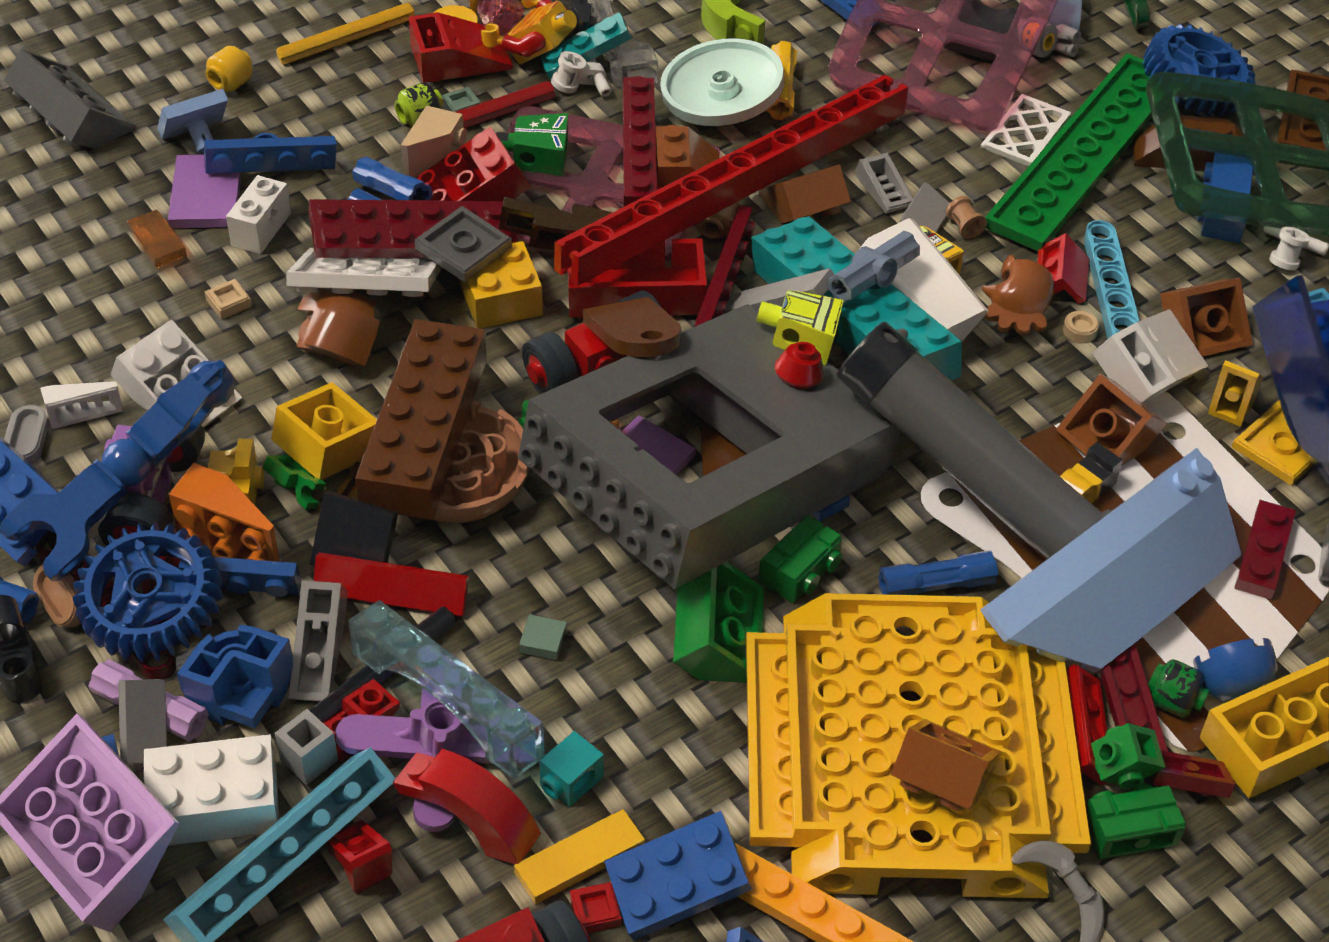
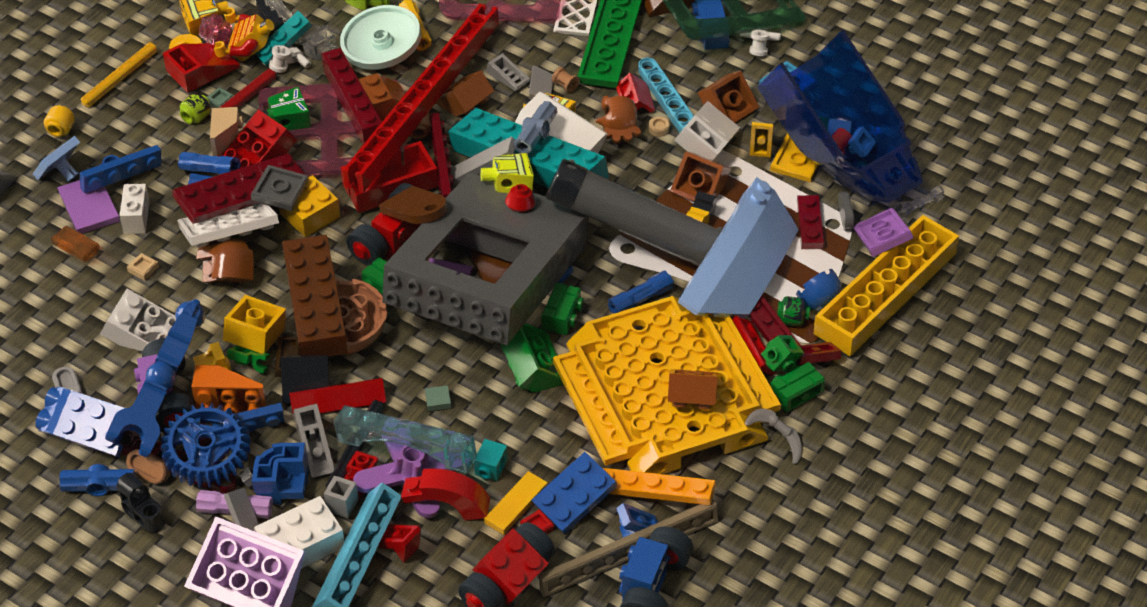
camera: 20 degrees left, 0 degrees up
white slope [41,381,123,429] -> none
dark brown slope [498,197,613,251] -> none

